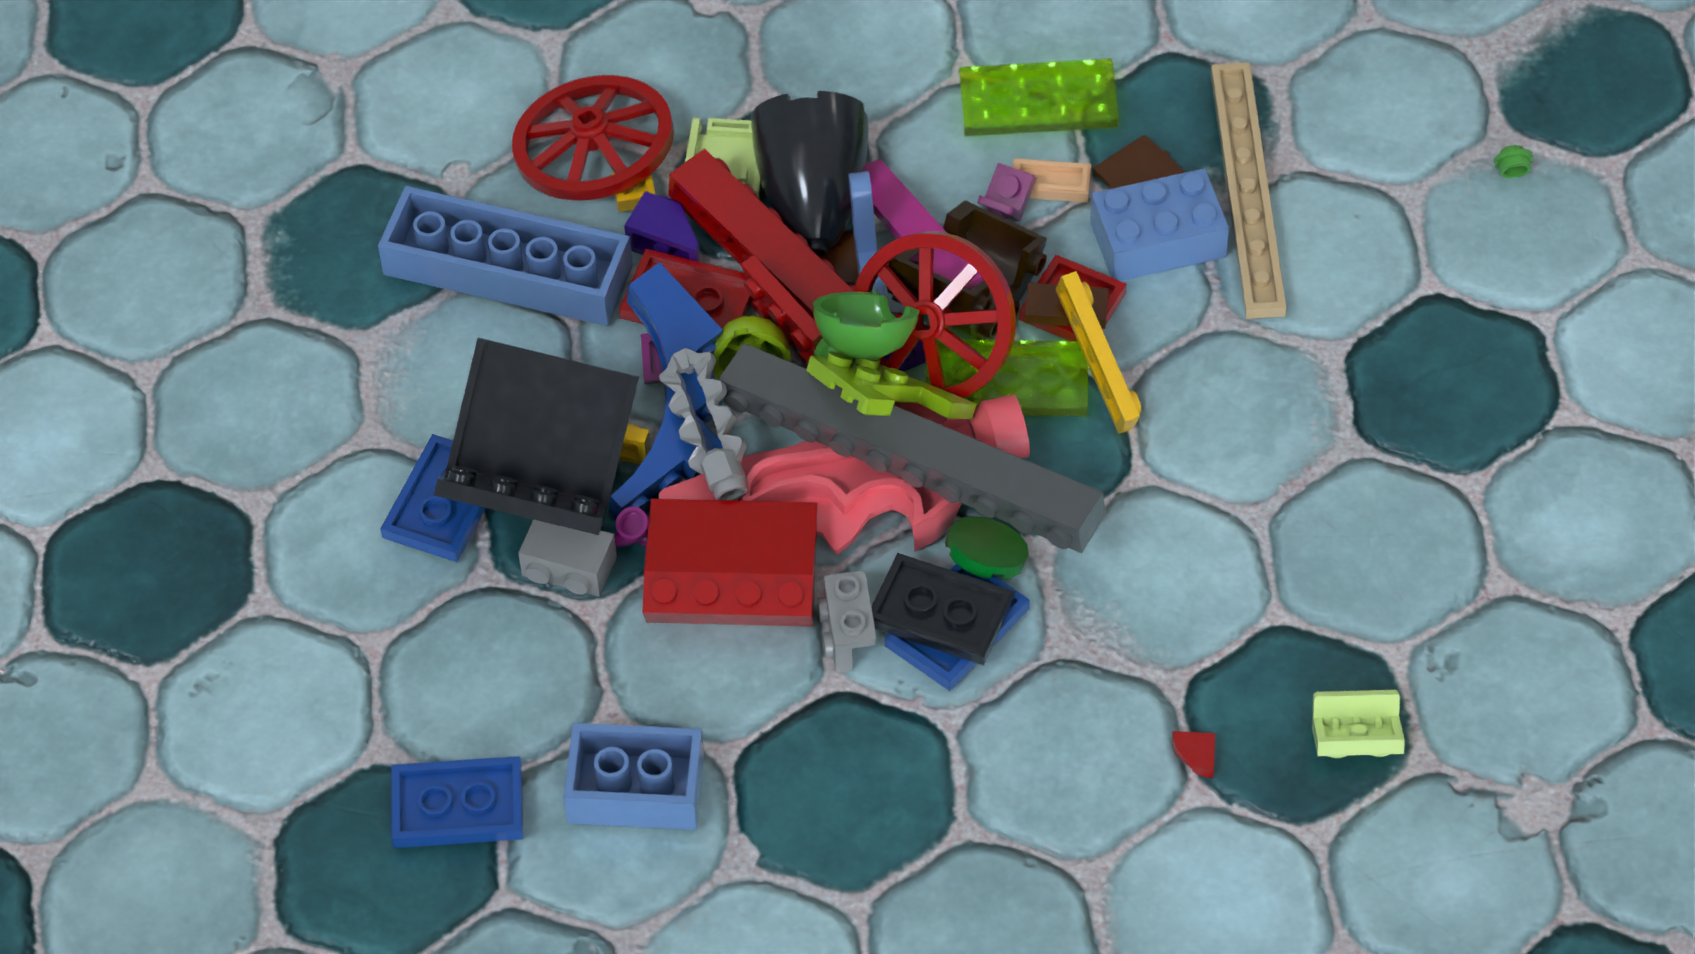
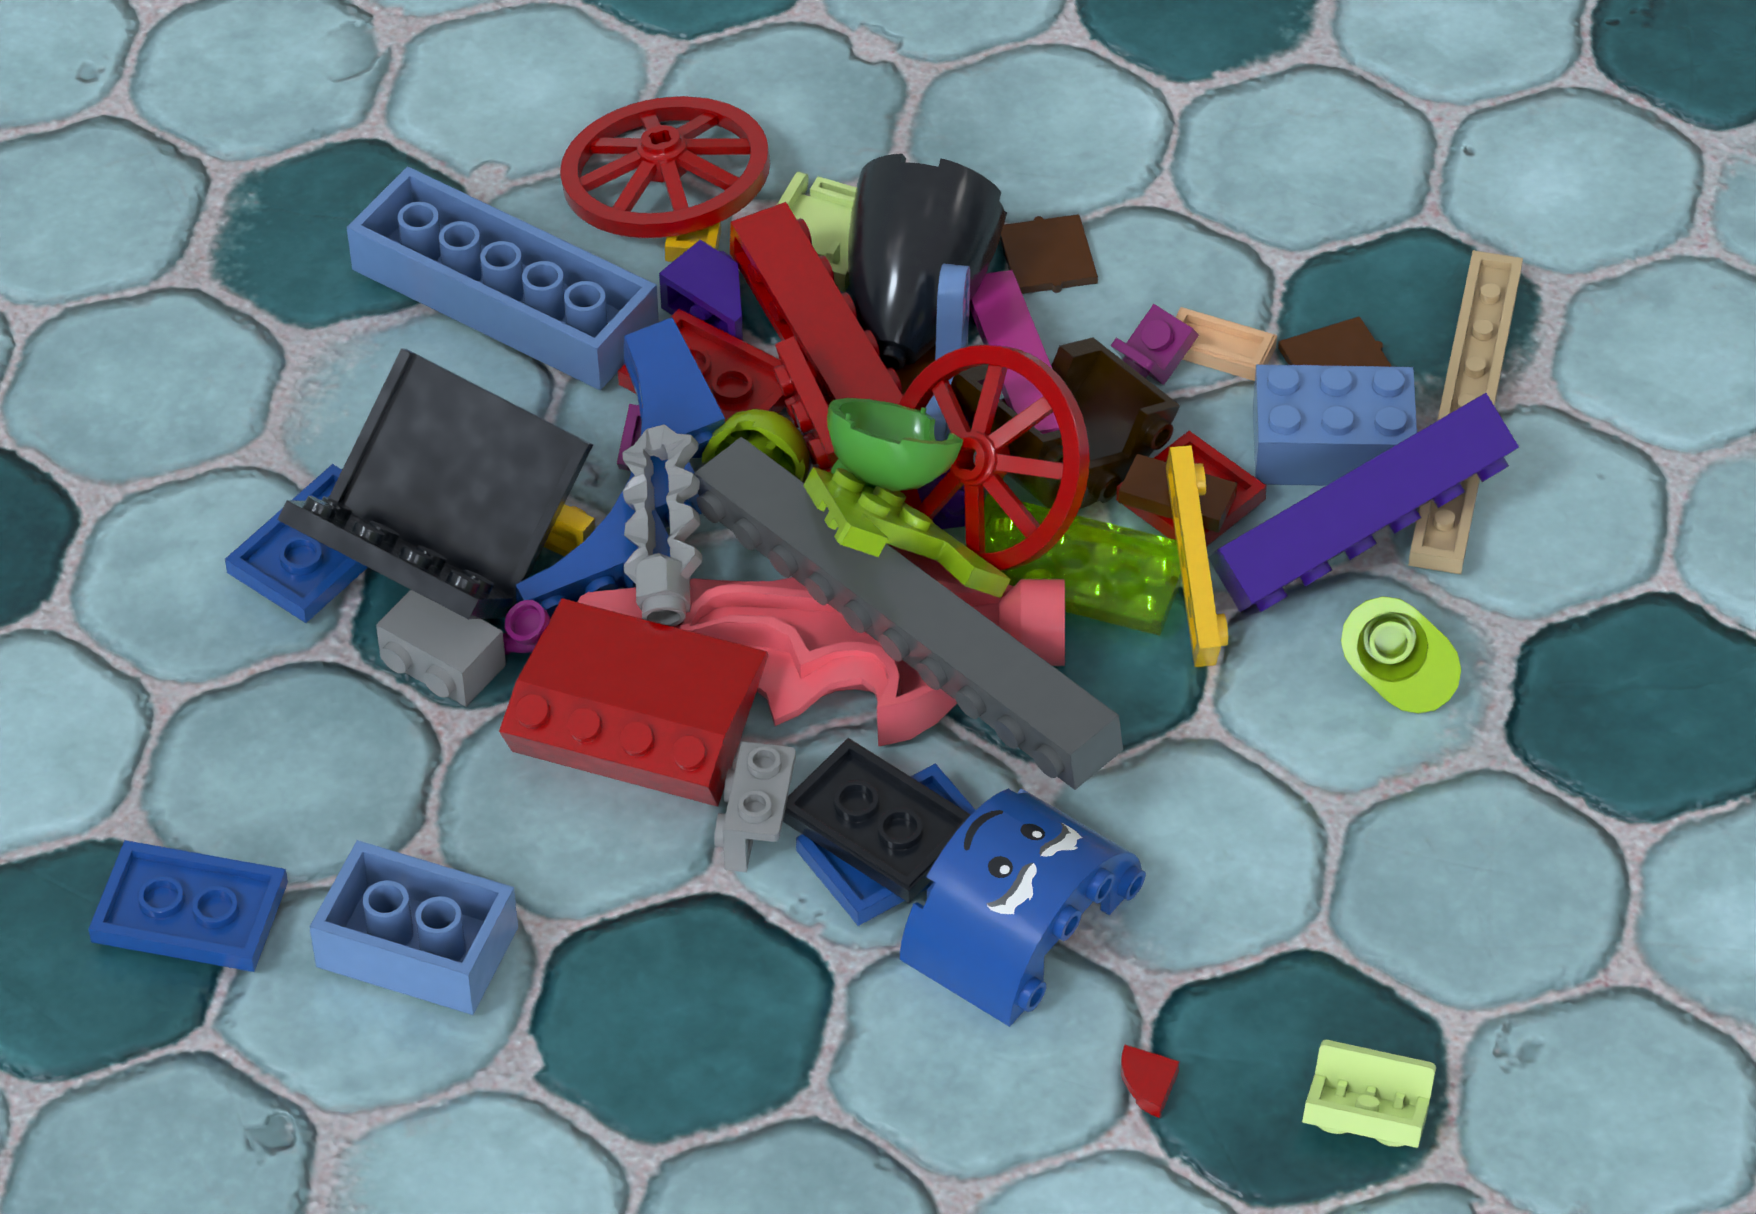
camera: 15 degrees right, 5 degrees down
green tile [945,516,1029,579] -> none
clear neon green plate [959,59,1119,136] -> none
none -> blue cylinder [899,788,1146,1027]
none -> reddish brown piece [1000,214,1098,294]
none -> dark purple brick [1208,393,1519,613]
none -> lime piece [1340,596,1461,714]

